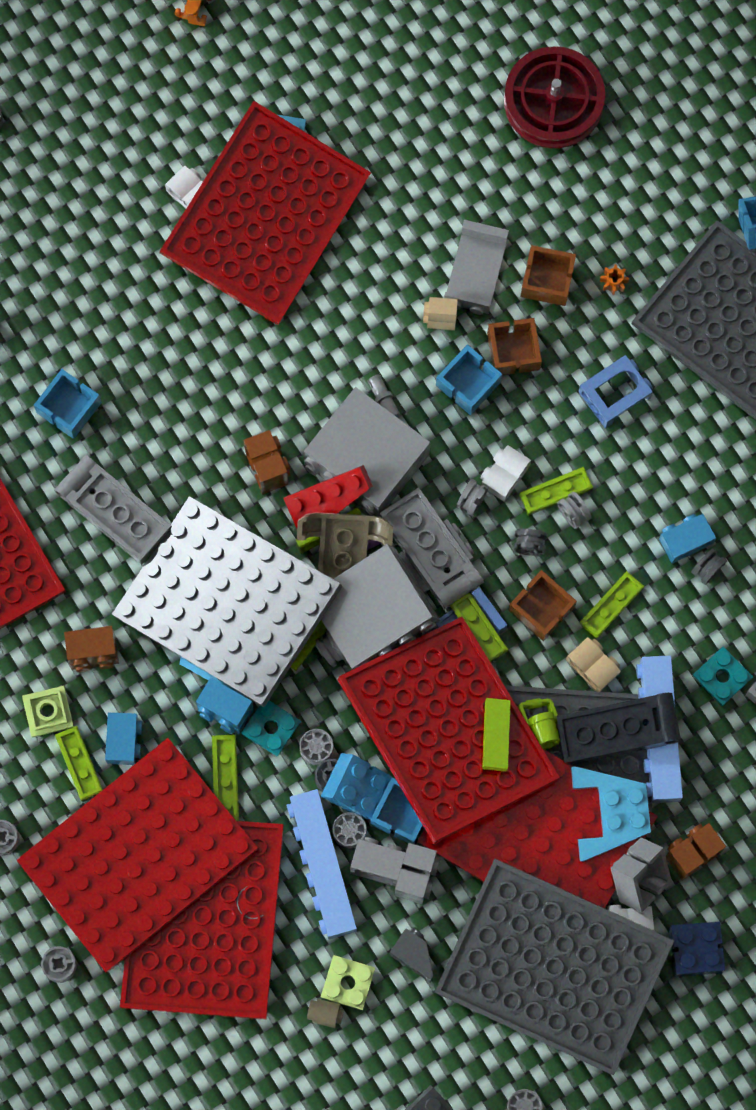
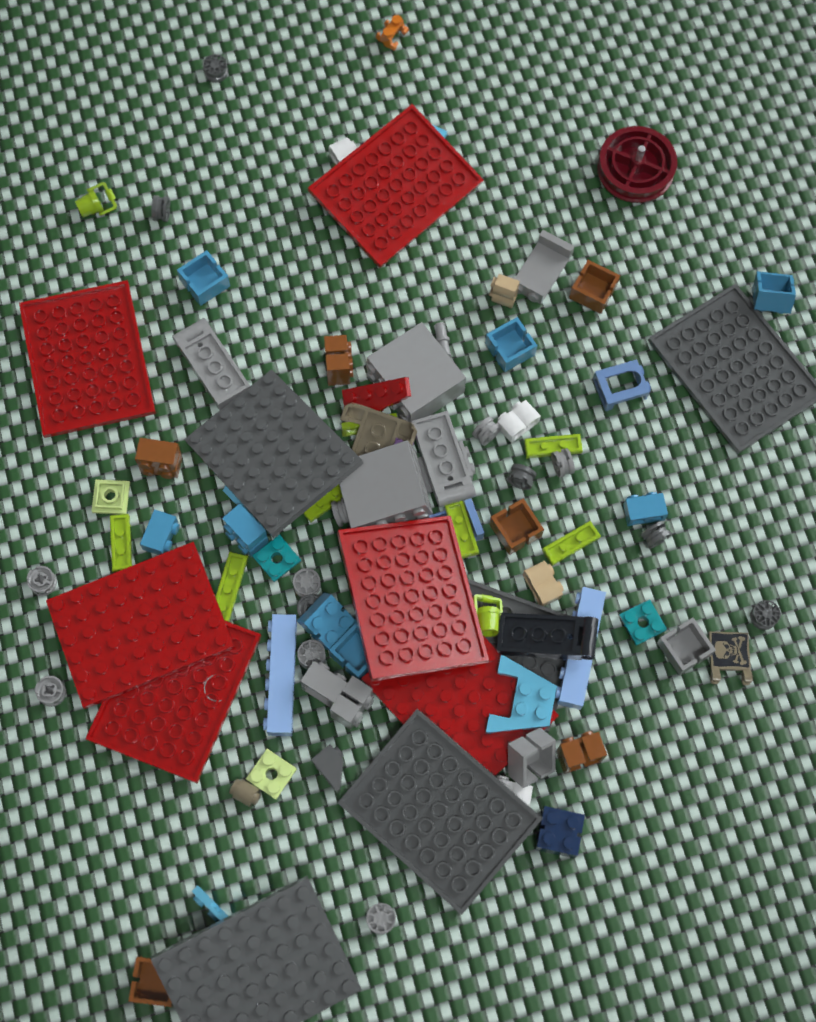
camera: 15 degrees right, 5 degrees down
lime tile [482,698,510,771] -> none
dark orange piece [487,318,542,375] -> none
orange gear [600,264,629,295] -> none

